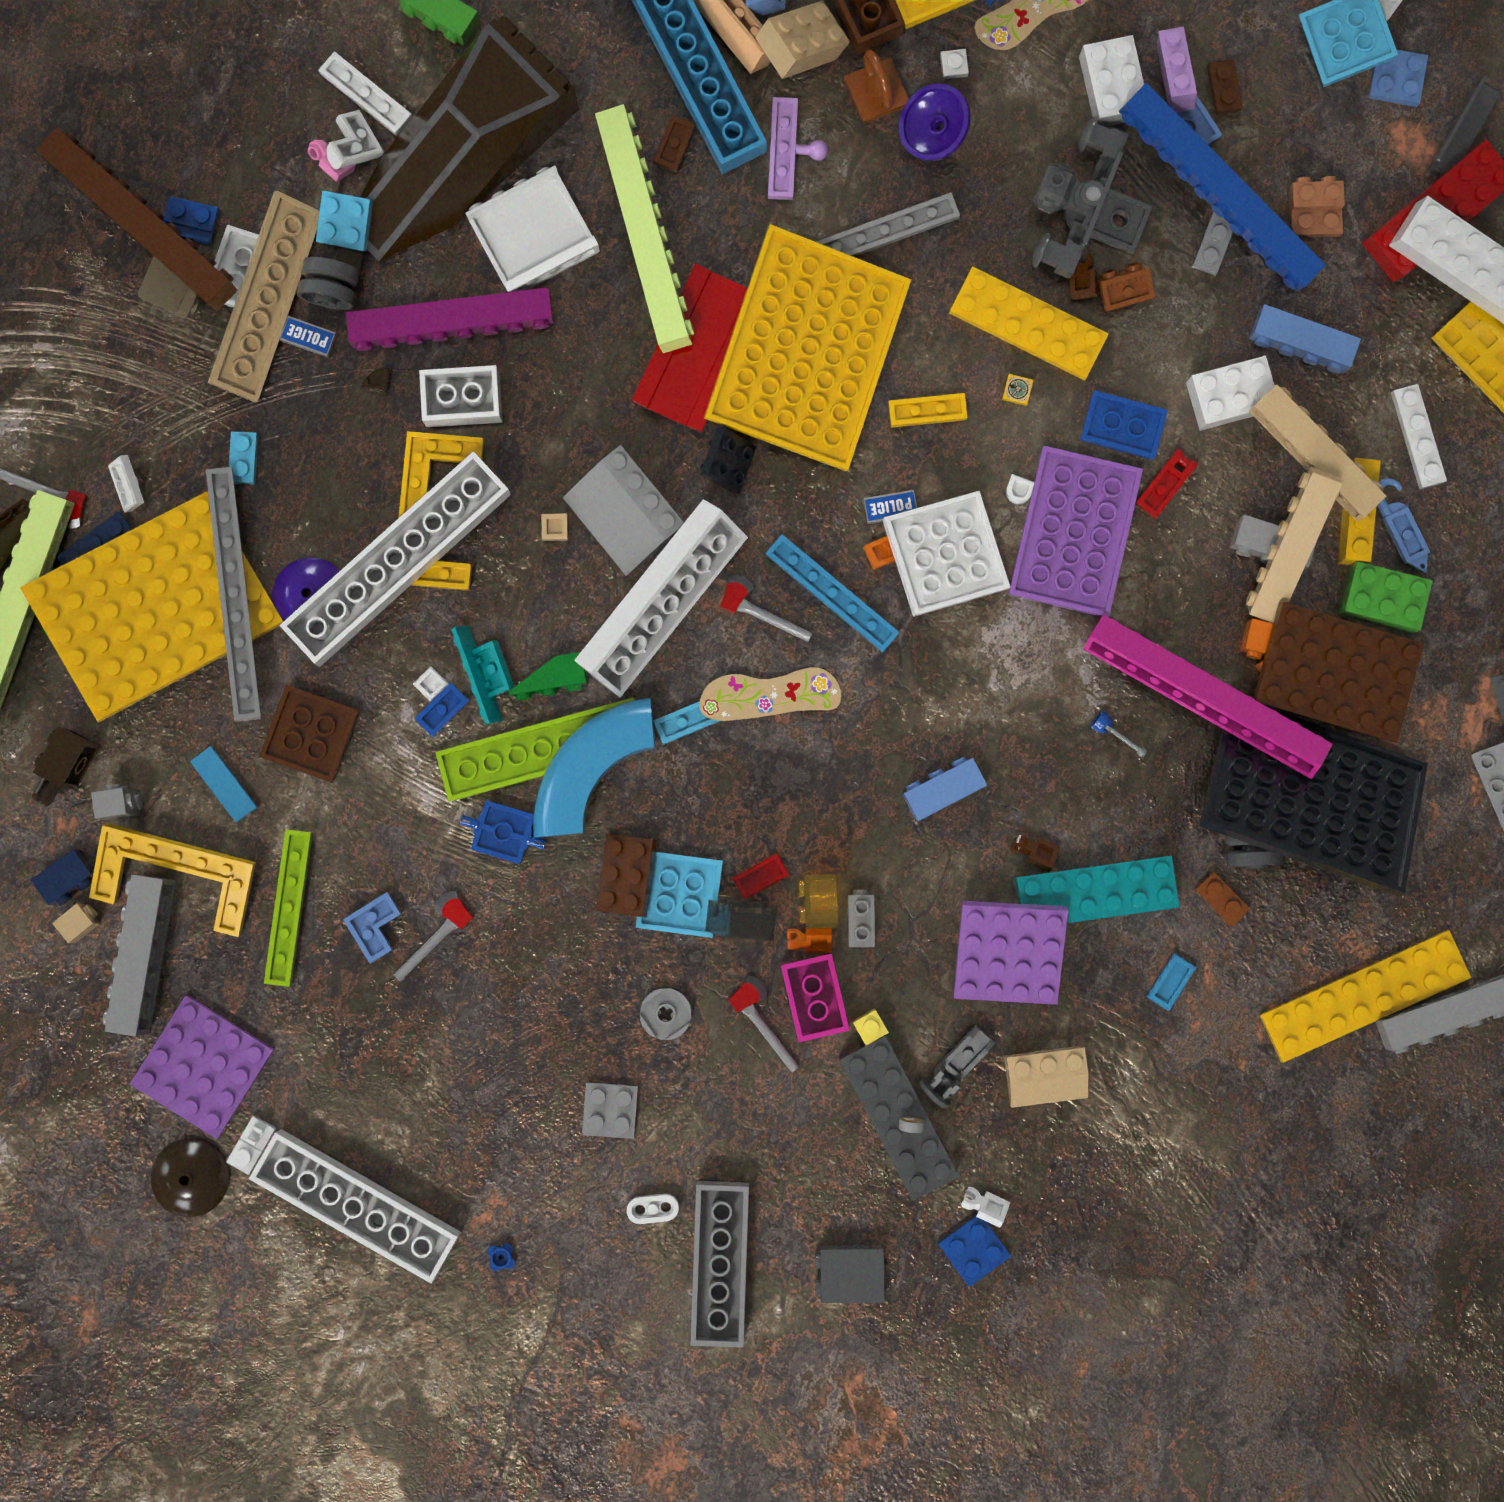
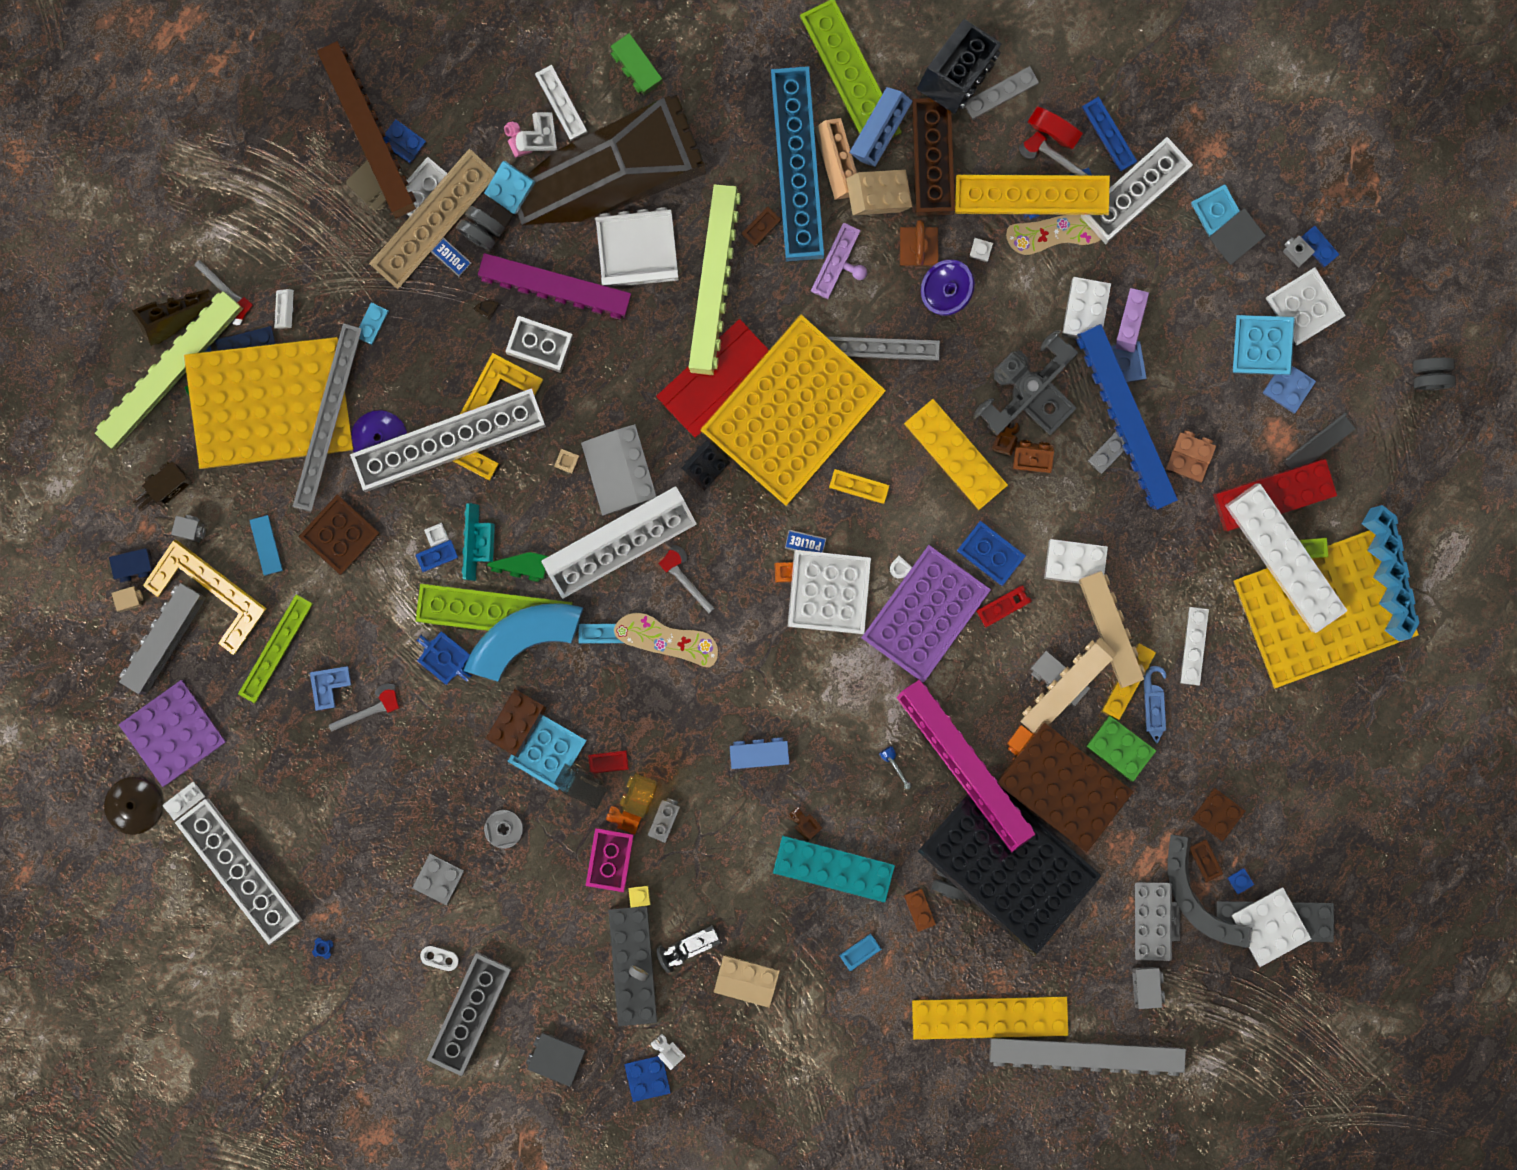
camera: 25 degrees right, 0 degrees up
piece [728,975,800,1073] -> none
dark azure plate [765,534,900,653] -> none
medium lavender plate [953,901,1068,1005] -> none
tile [1002,374,1033,406] -> none
reddish brown plate [1207,59,1243,115] -> none
medium blue brick [1249,304,1361,374] -> none

